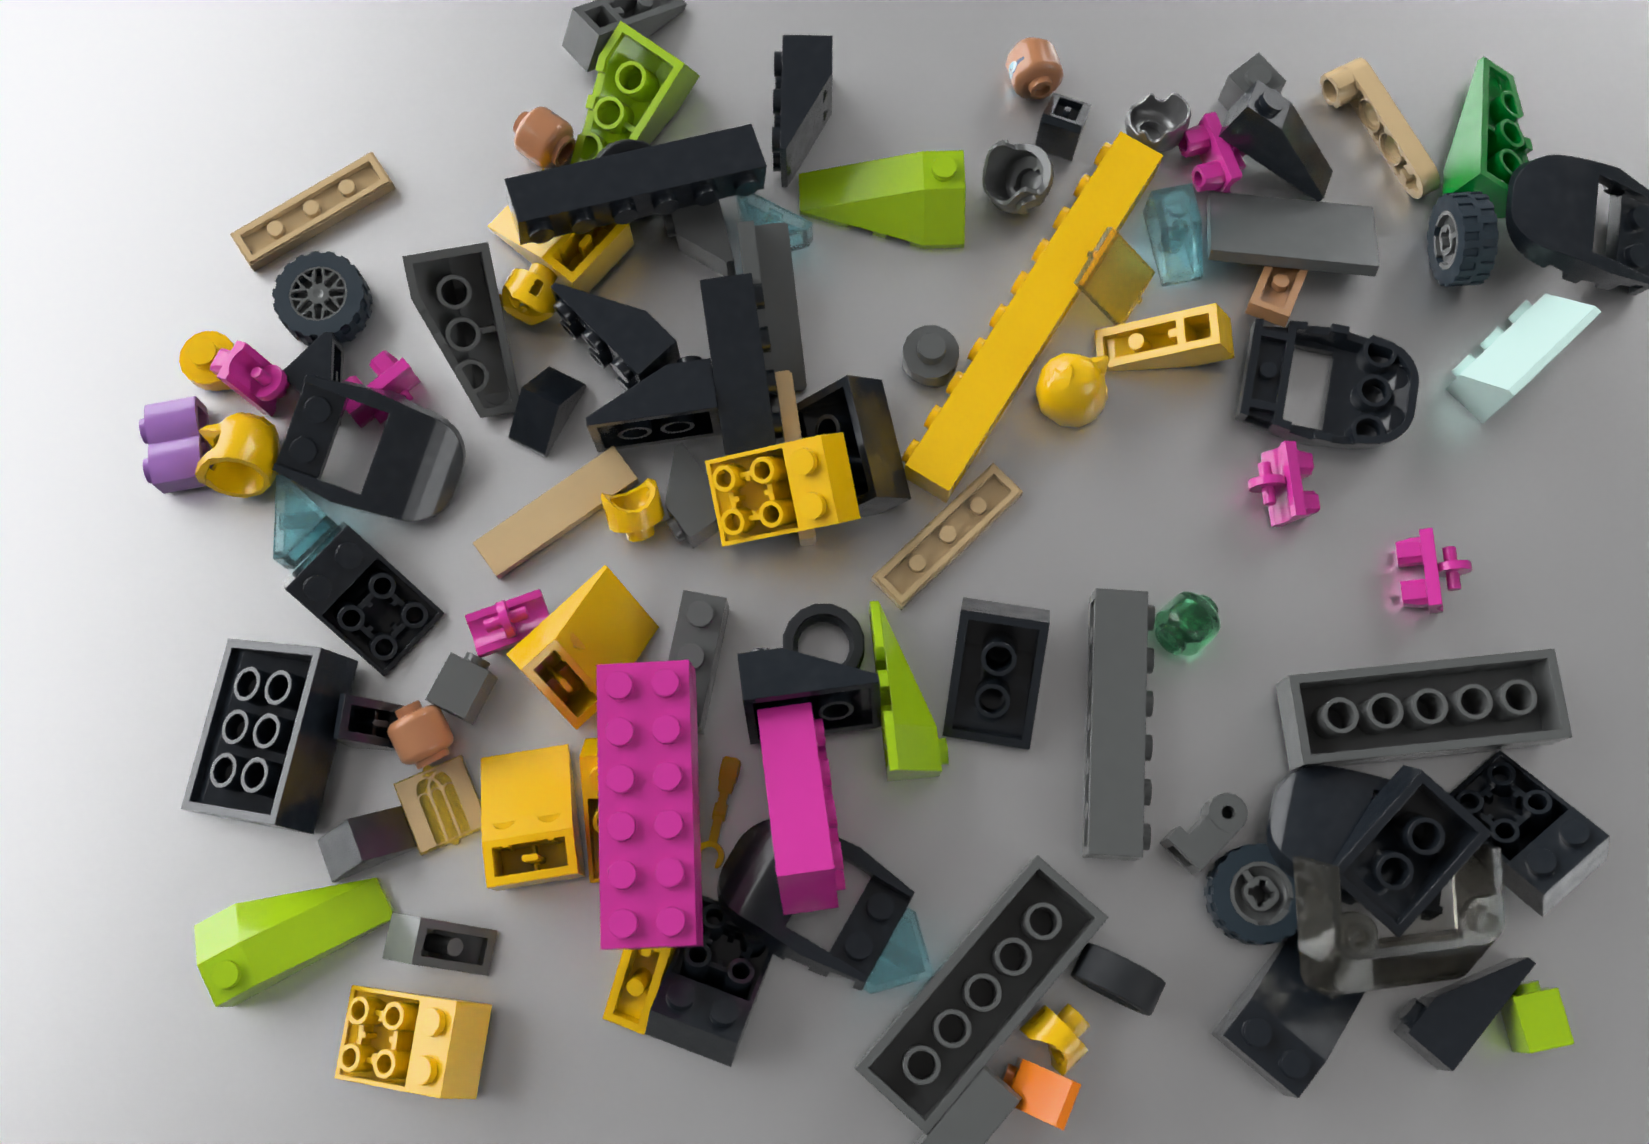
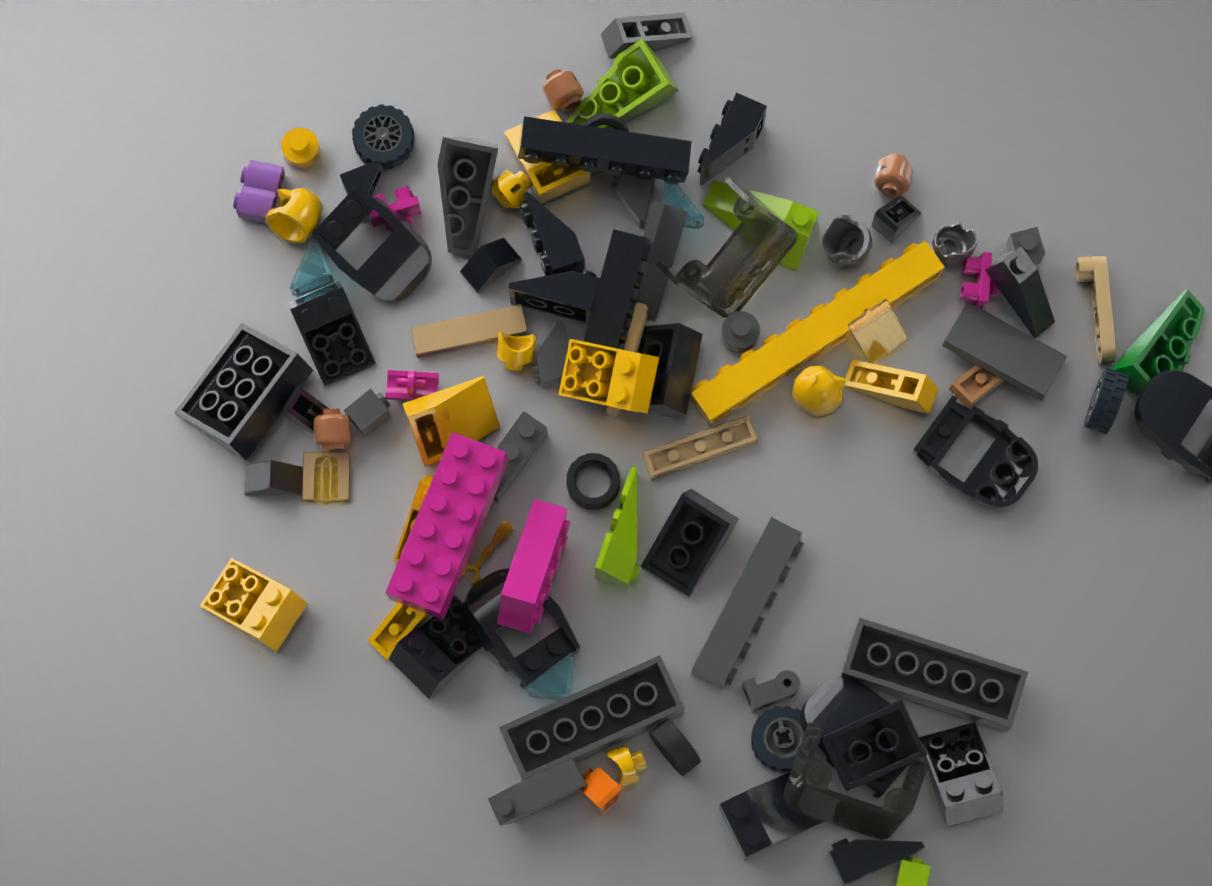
camera: 25 degrees right, 0 degrees up
lime wedge [194,878,395,1007] -> none
dark pink hips [210,340,290,417] -> none
tan tile [230,152,396,272] -> none
dark grey slope [382,912,498,976] -> none
yellow slope [481,744,586,891] -> none
black slope [737,648,882,745] -> none
clear light blue slope [1143,183,1203,287] -> none
clear green head [1155,591,1221,656] -> none
dark pink hips [1248,441,1320,527] -> none
dark pink hips [1395,528,1472,614] -> none
light aqua slope [1446,293,1601,424] -> none
none -> clear smoke windscreen [656,177,797,318]

